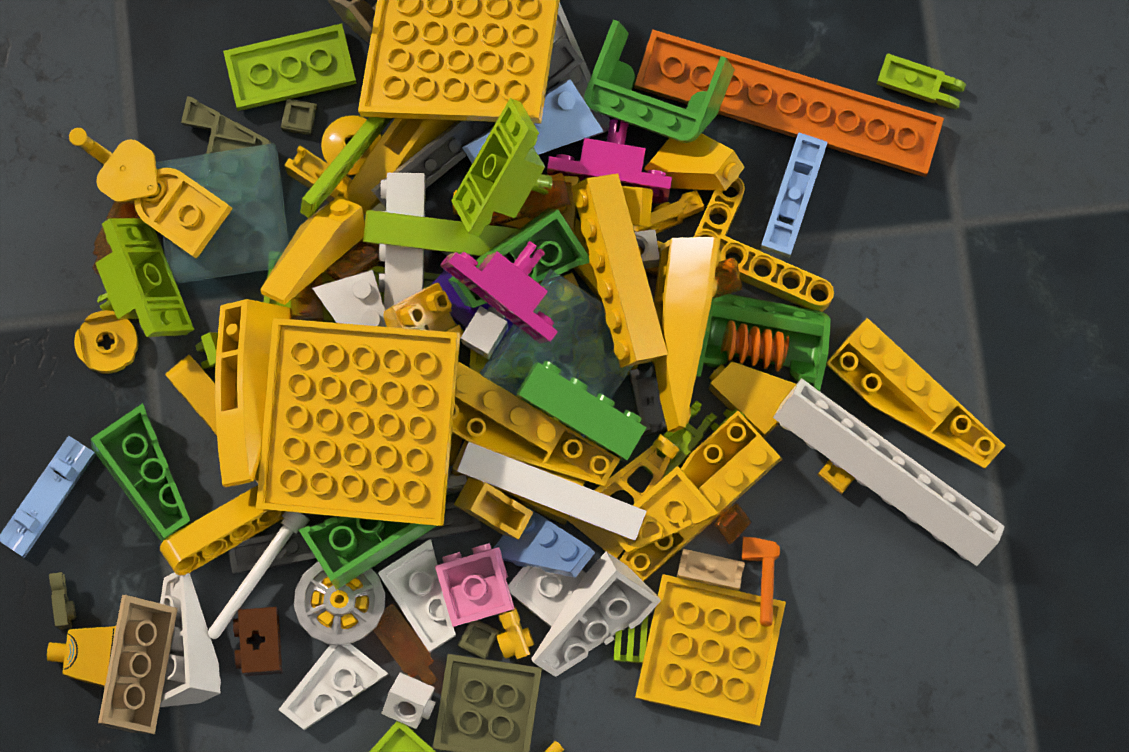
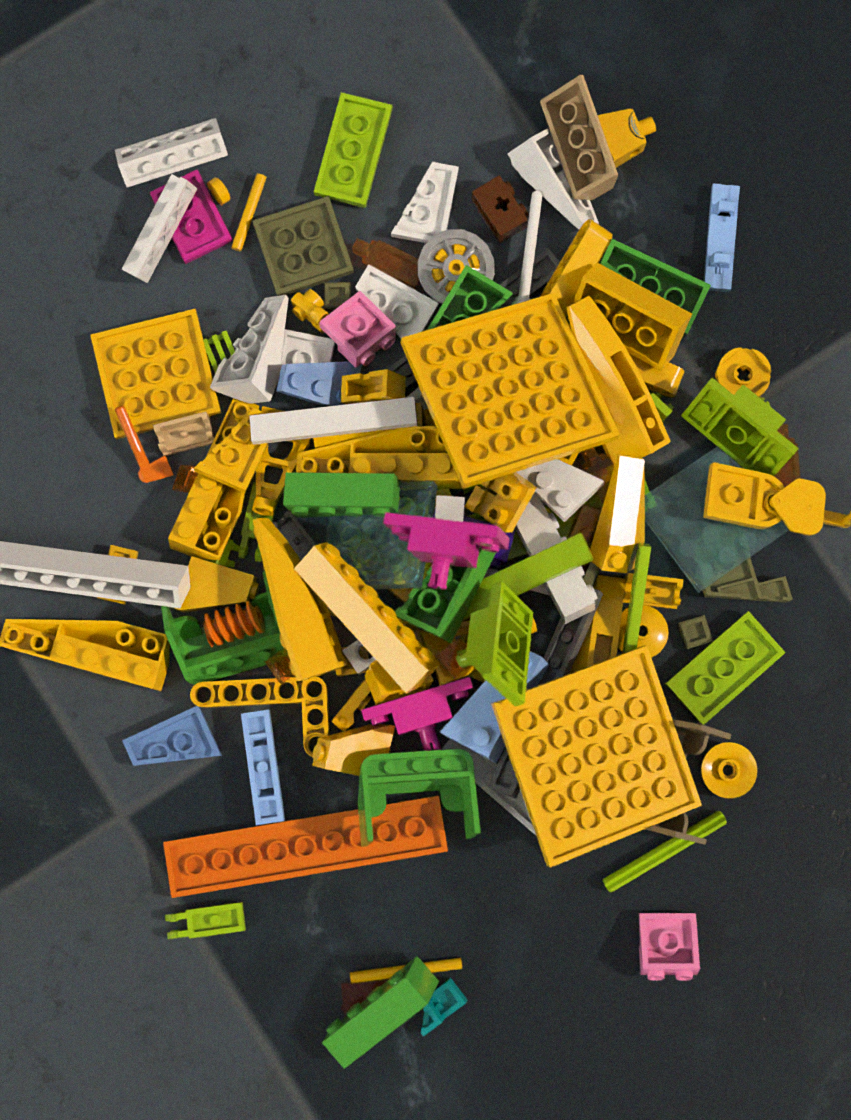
camera: 160 degrees right, 5 degrees up
olive plate [49,572,76,630] -> none
white brick [382,673,435,729] -> none
none -> medium blue wing [122,706,222,766]
none -> yellow brick [567,263,692,371]

